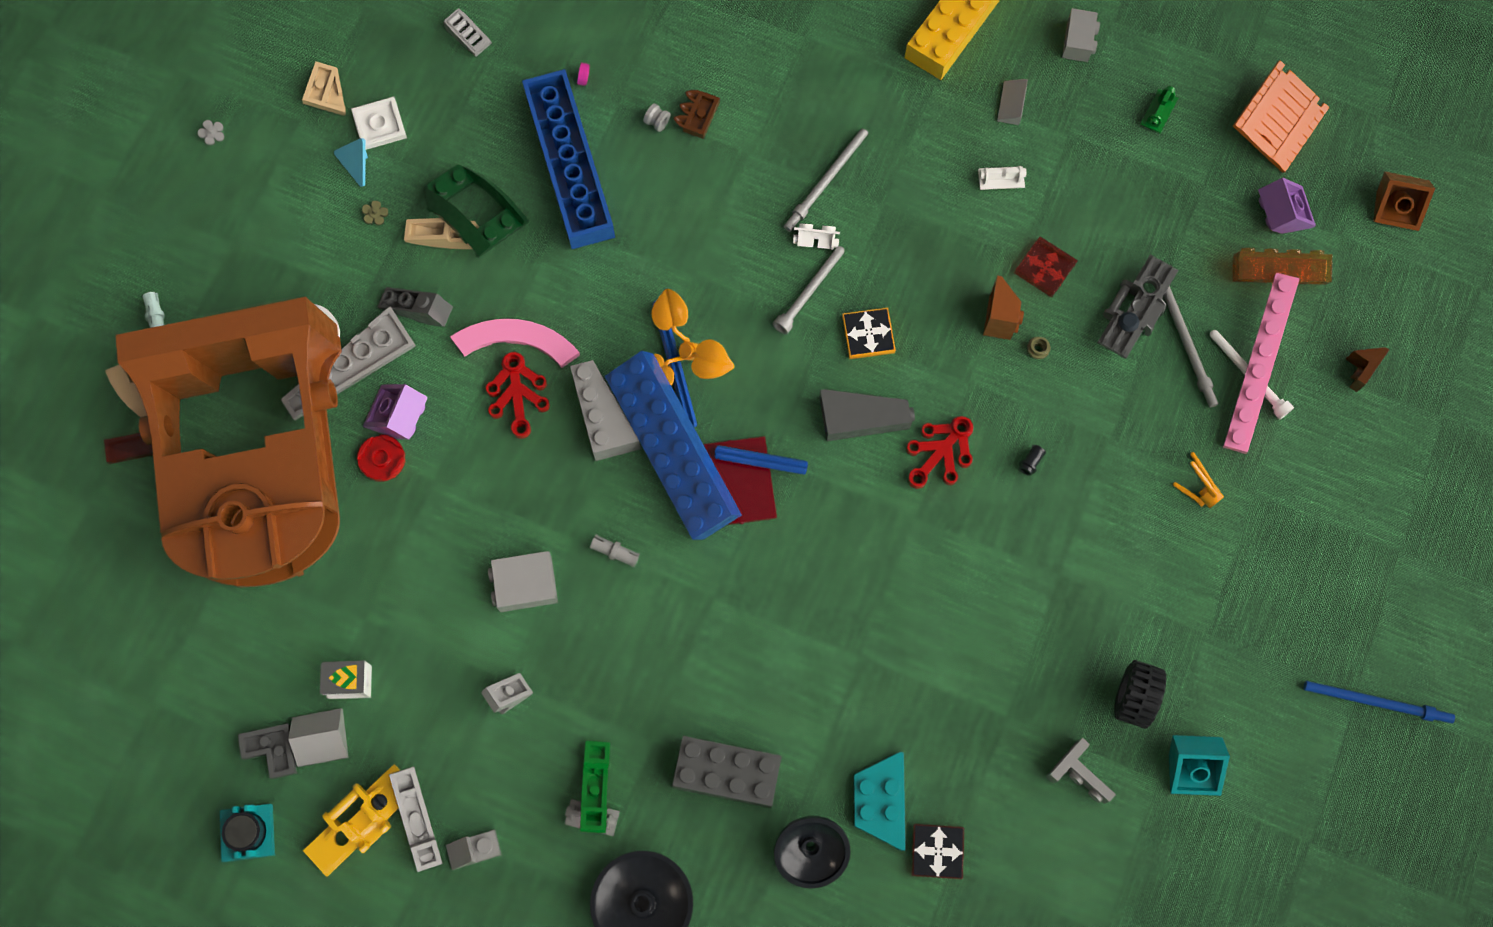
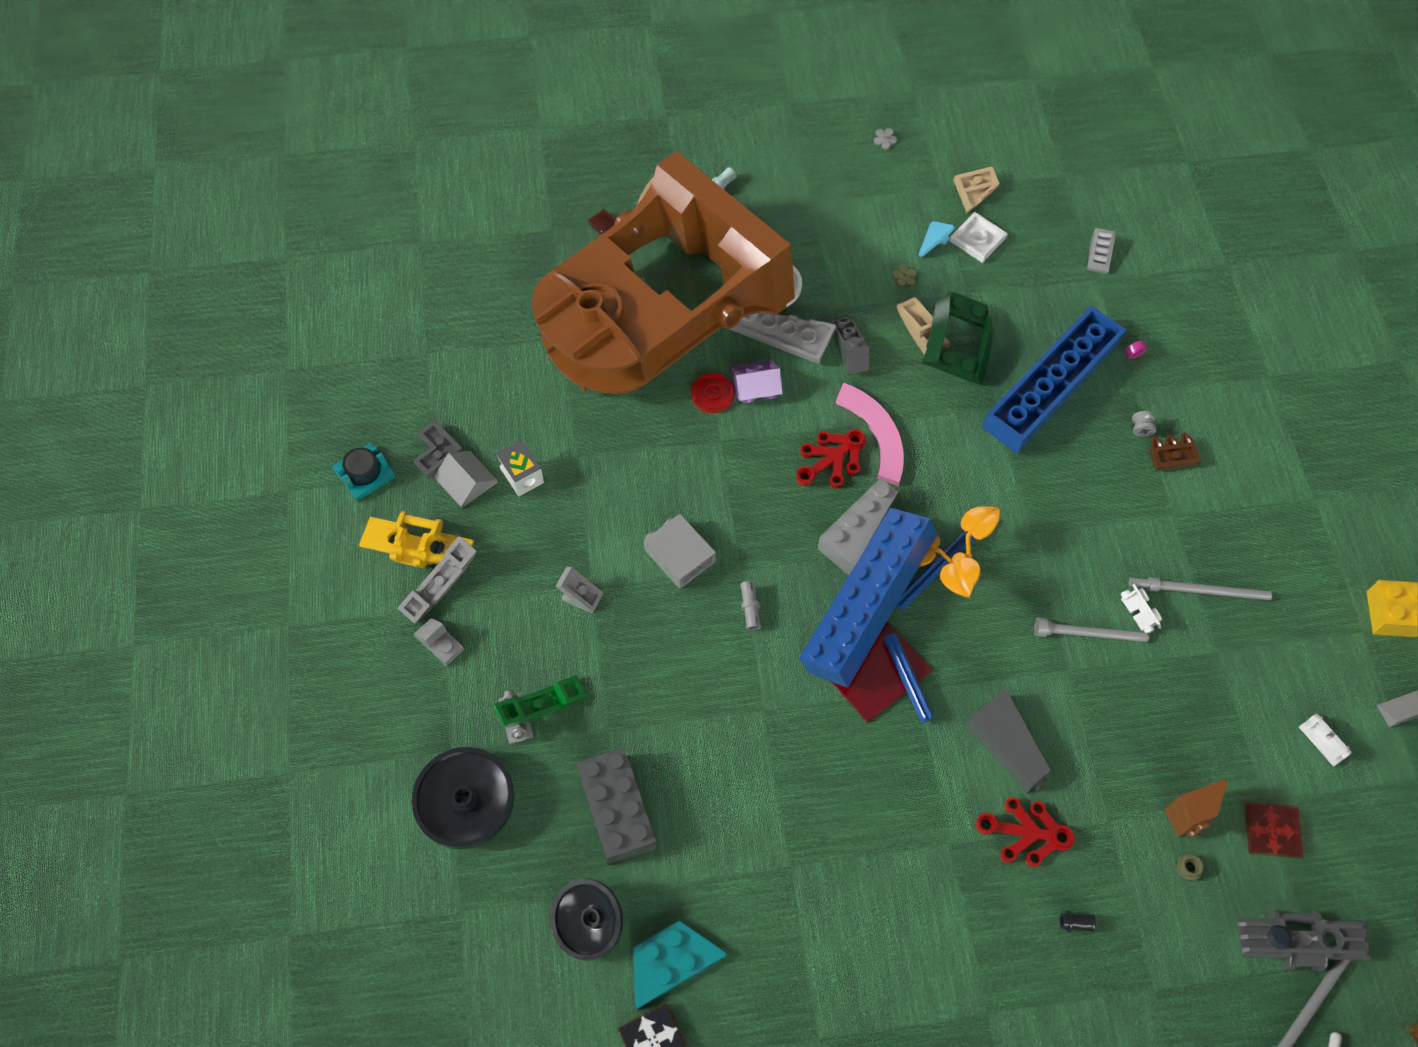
camera: 60 degrees right, 10 degrees down
tile [842,308,896,359] -> none

